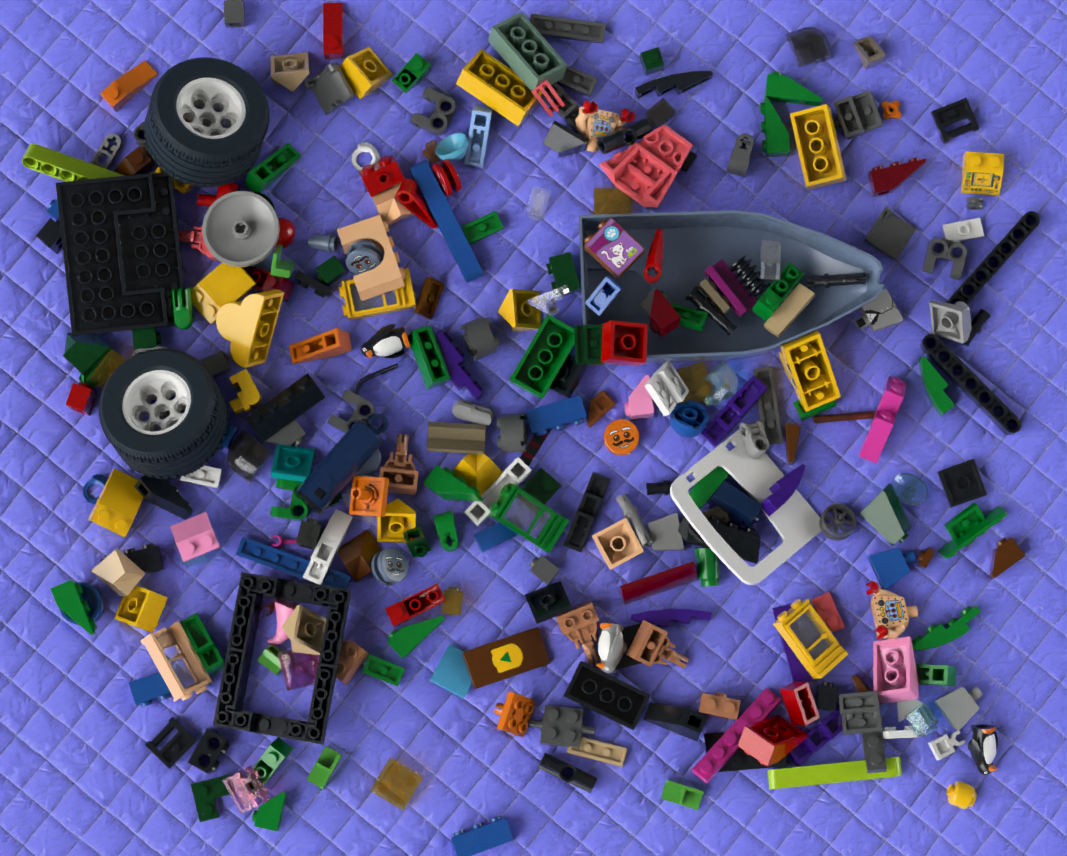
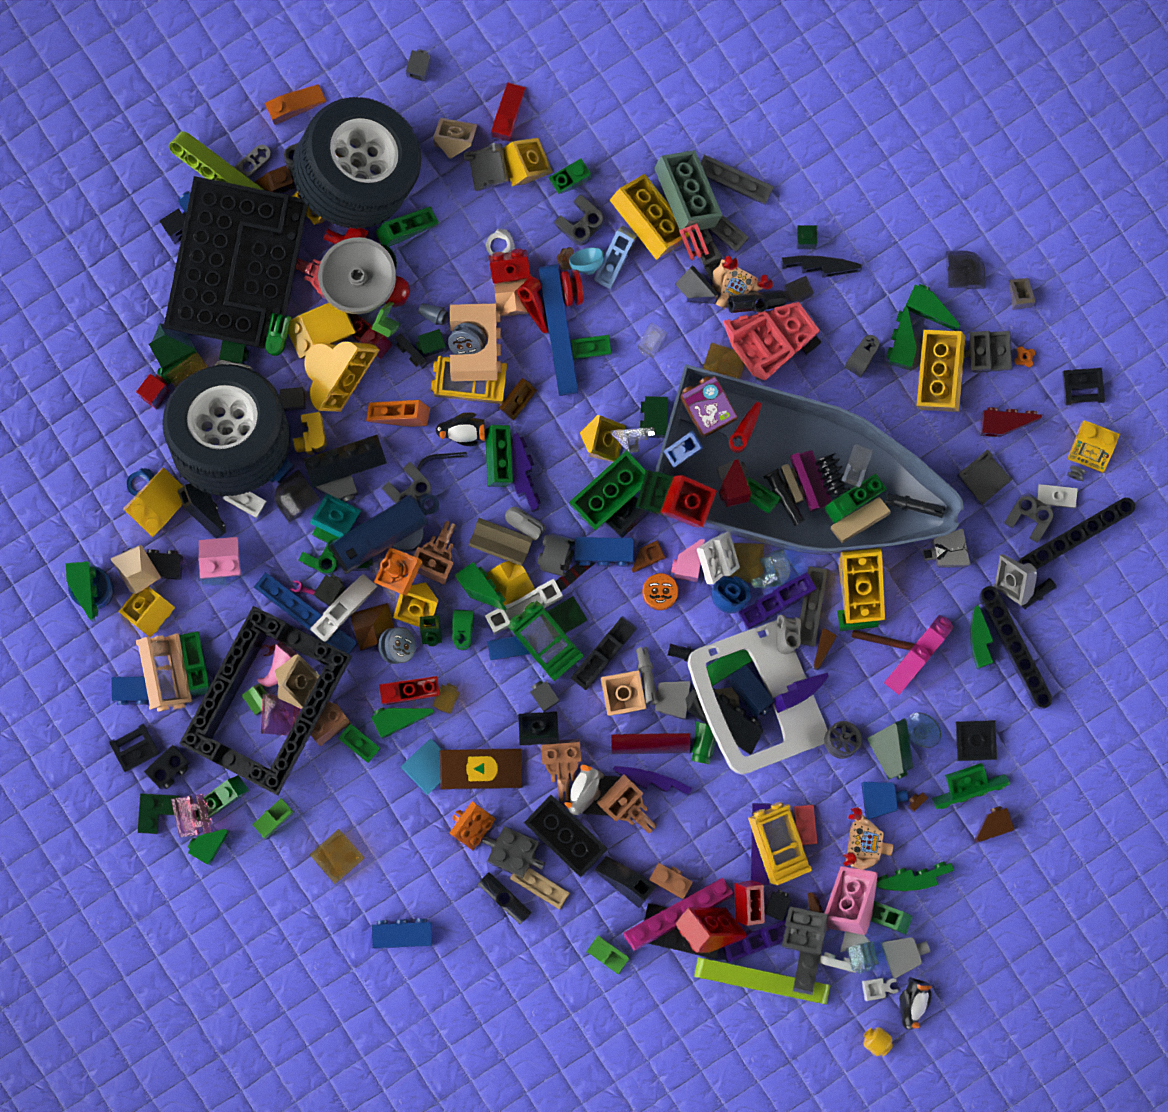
camera: 20 degrees right, 0 degrees up
dark grey brick [460,317,500,360] -> none

